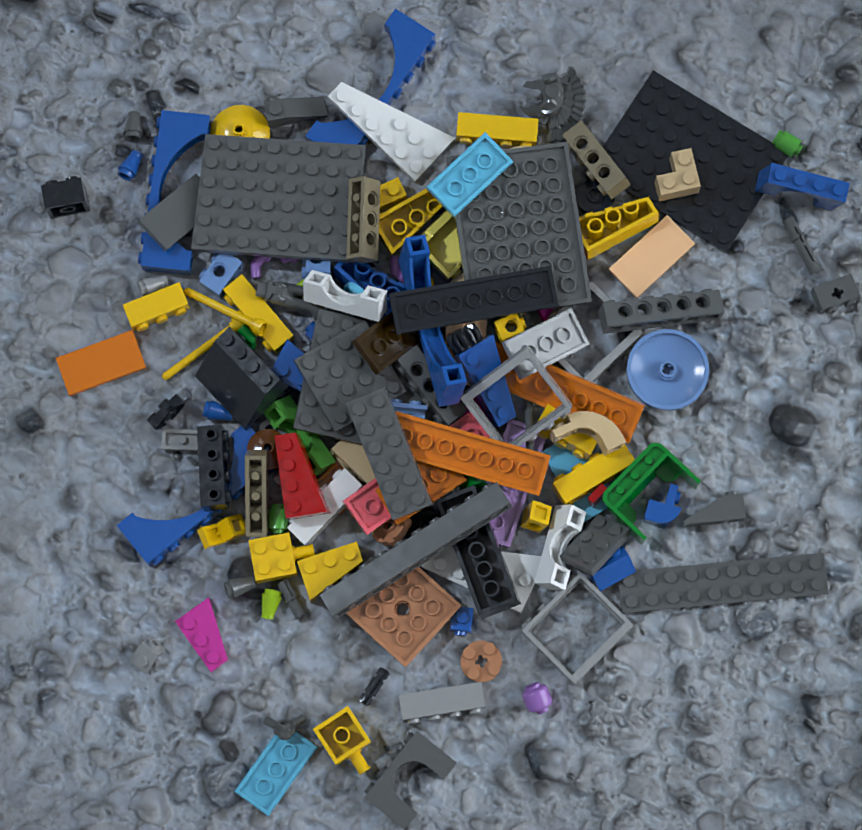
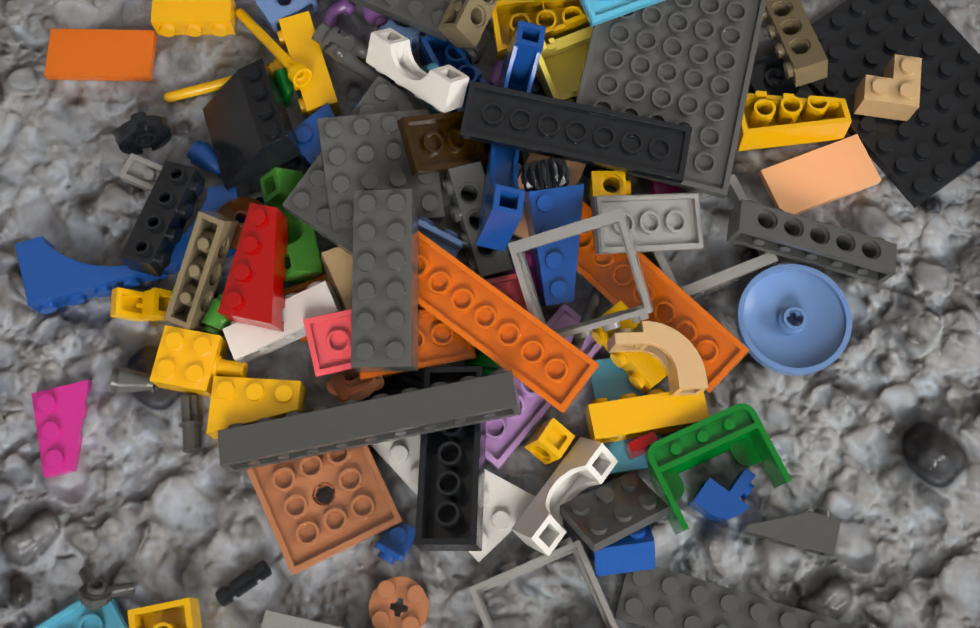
camera: 20 degrees right, 5 degrees down
lime cone [261,588,282,620] -> none

